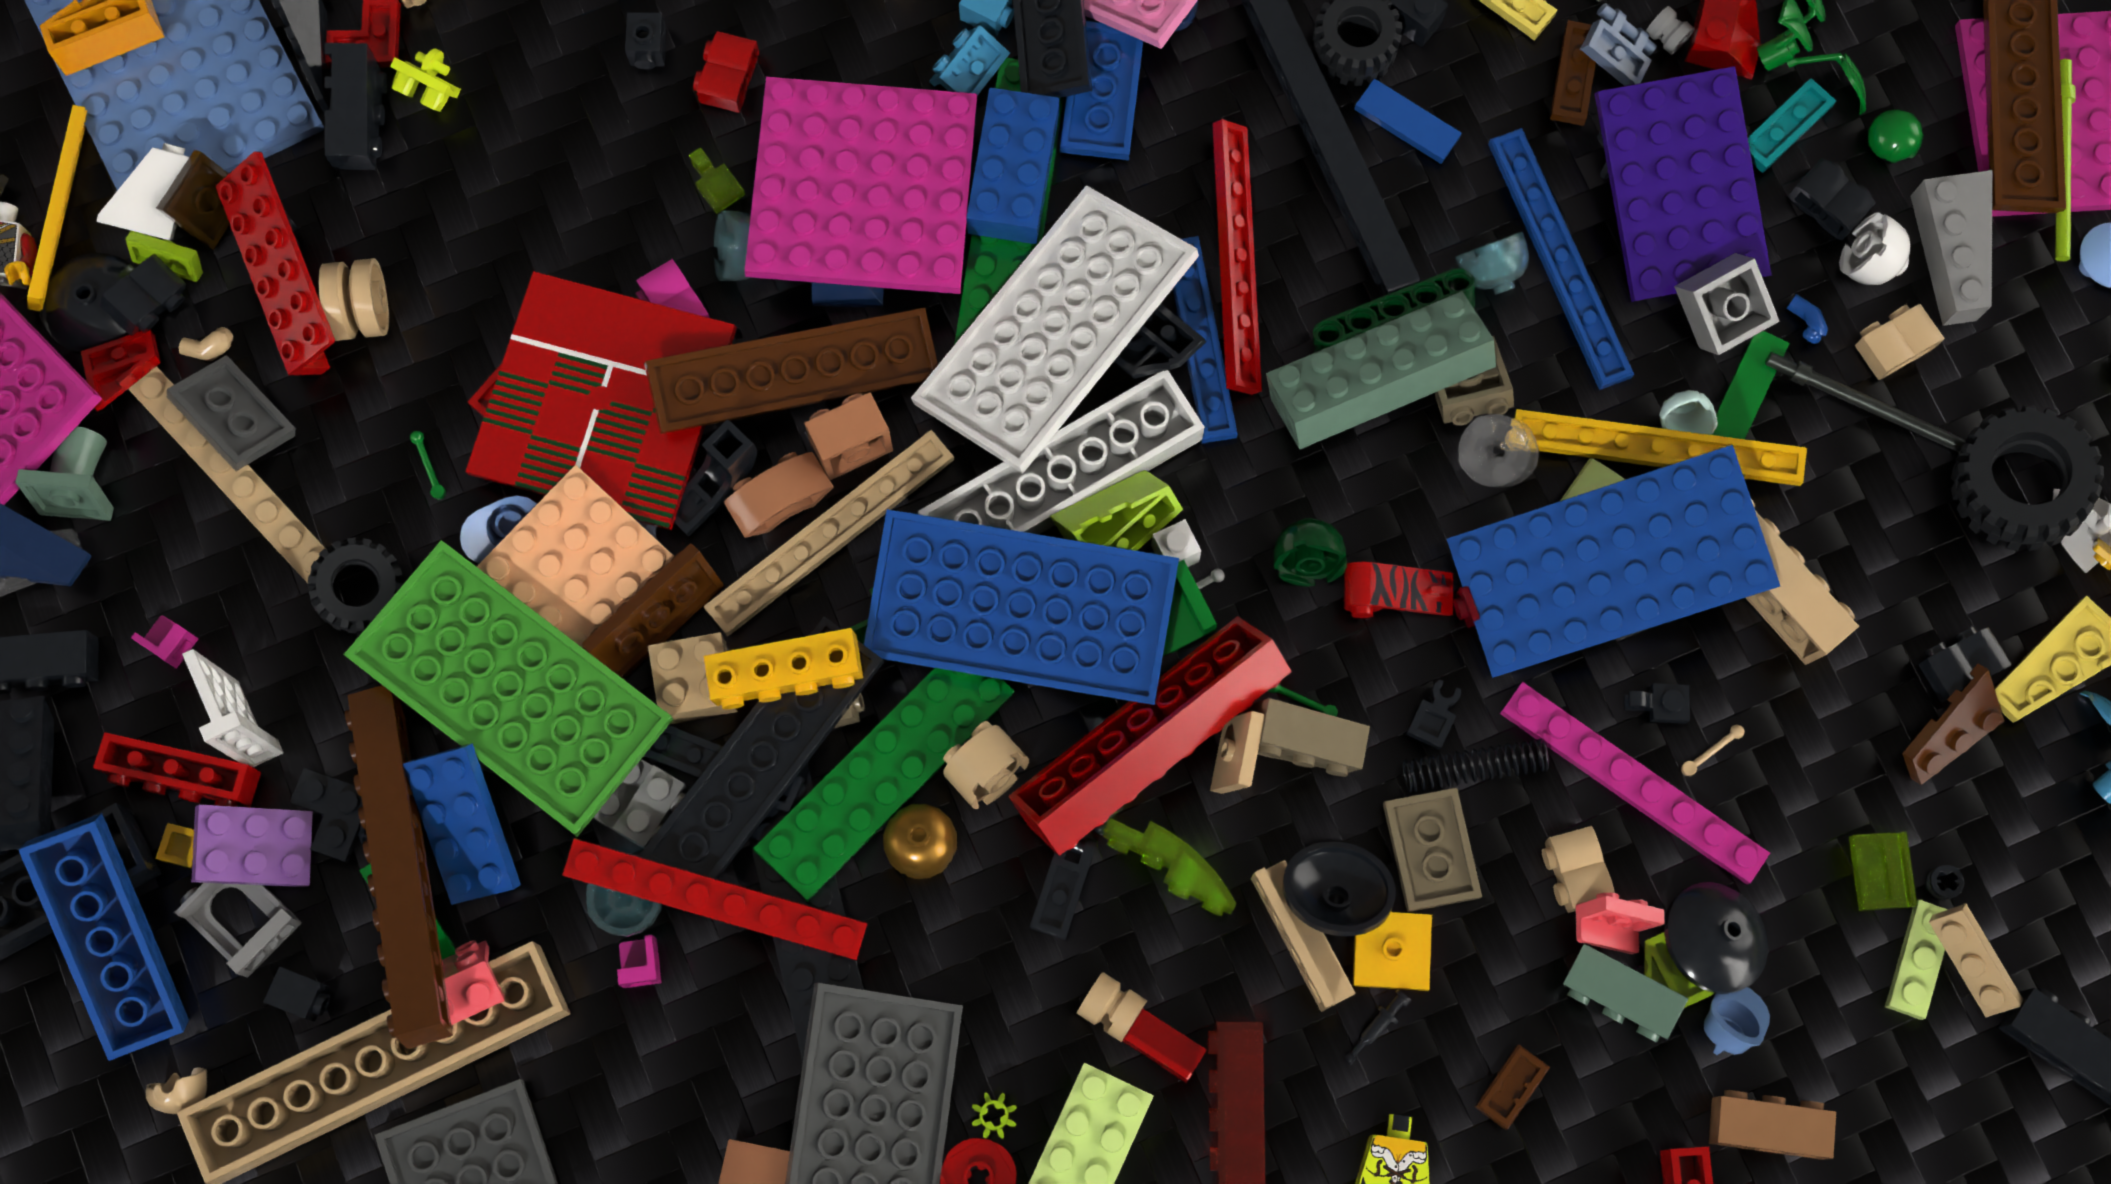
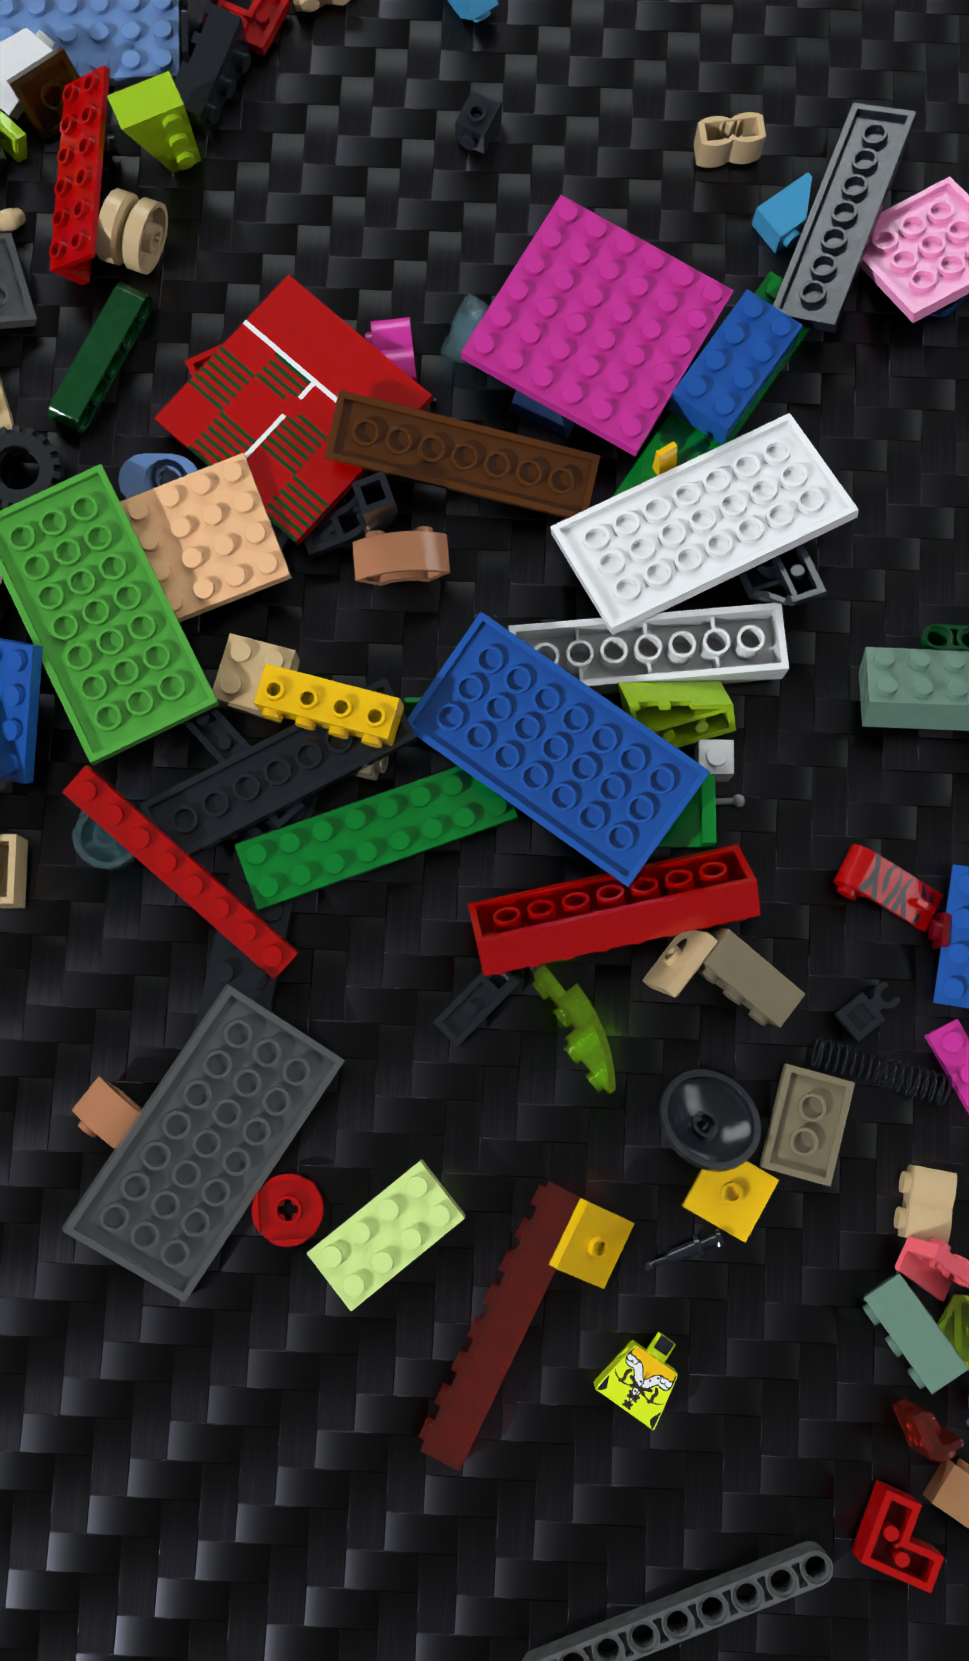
camera: 30 degrees right, 5 degrees up
neon yellow hips [390,48,461,112] -> none
green hinge [410,431,446,500] -> none
reddish brown plate [581,543,725,679] -> none
light grey plate [593,759,688,849] -> none
dark pink panel [617,935,662,988] -> none
clear neon green plate [689,148,745,214] -> none
red brick [693,31,759,113] -> none
tan plate [704,430,954,637] -> none
nougat brick [804,392,893,480] -> none
pearl gold cylinder [883,804,957,879] -> none
dark azure bracket [929,25,1010,96] -> none
tan brick [943,721,1029,809] -> none
lime gear [972,1093,1017,1139] -> none
blue plate [1060,21,1143,160] -> none
tan wheel [1077,972,1147,1042] -> none
red panel [1122,1009,1207,1083] -> none
blue tile [1172,236,1238,444] -> none
red plate [1213,119,1262,395] -> none
tan fence [1251,860,1356,1012] -> none
green hinge [1268,684,1338,717] -> none
dark green cylinder [1274,518,1347,587] -> none
reddish brown plate [1475,1044,1550,1130] -> none
none -> dark green beam [48,282,153,434]
none -> lime wedge [107,71,202,173]
none -> yellow plate [549,1198,635,1289]
none -> yellow piece [652,441,677,476]
none -> clear red bracket [892,1399,965,1462]

